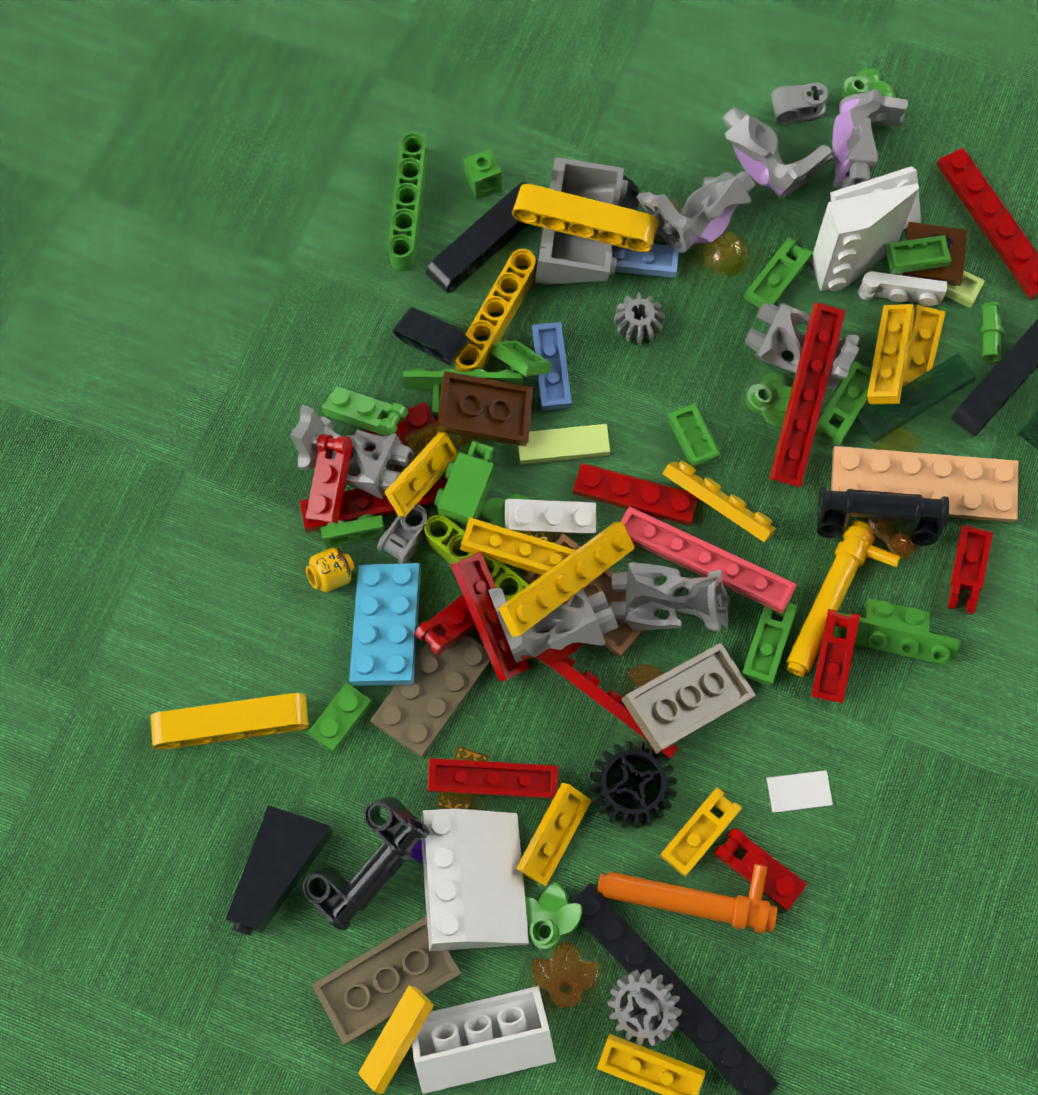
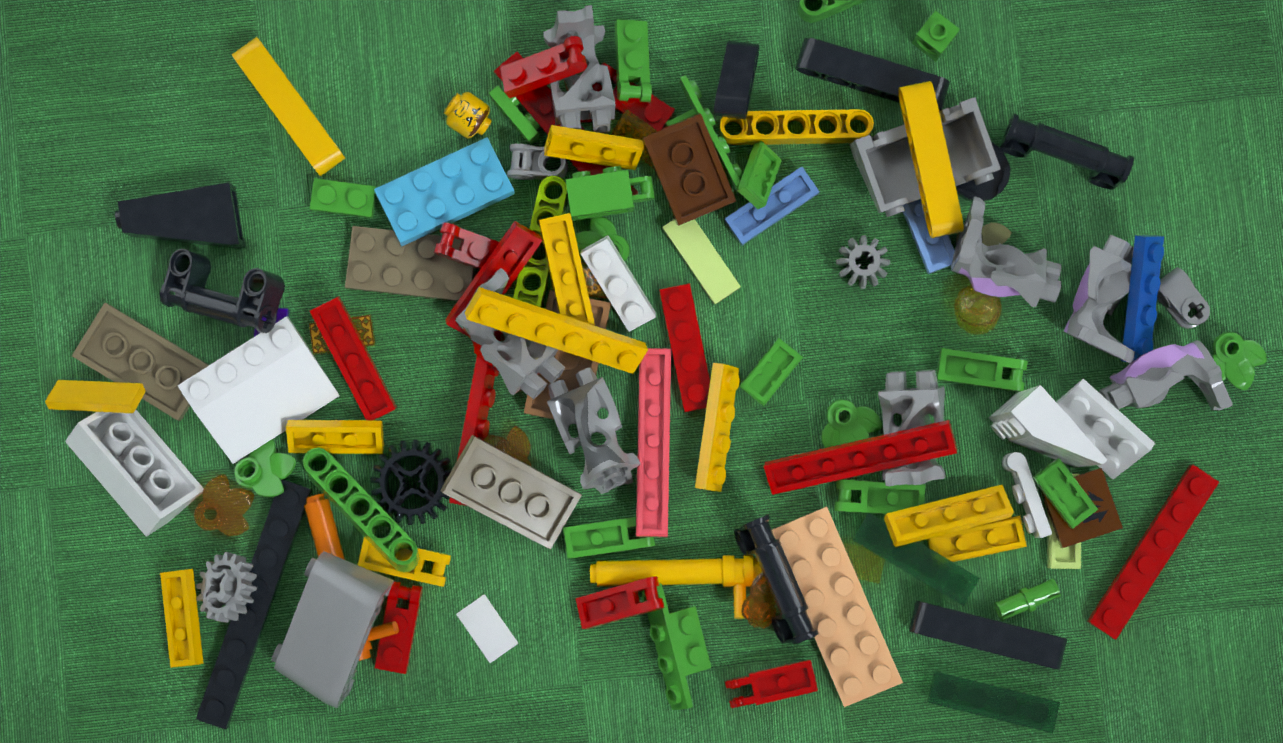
camera: 65 degrees right, 15 degrees up
none -> light grey windscreen [271,551,394,708]
none -> bright green beam [303,448,419,572]
none -> black piece [1000,114,1135,190]
none -> blue plate [1121,235,1164,362]

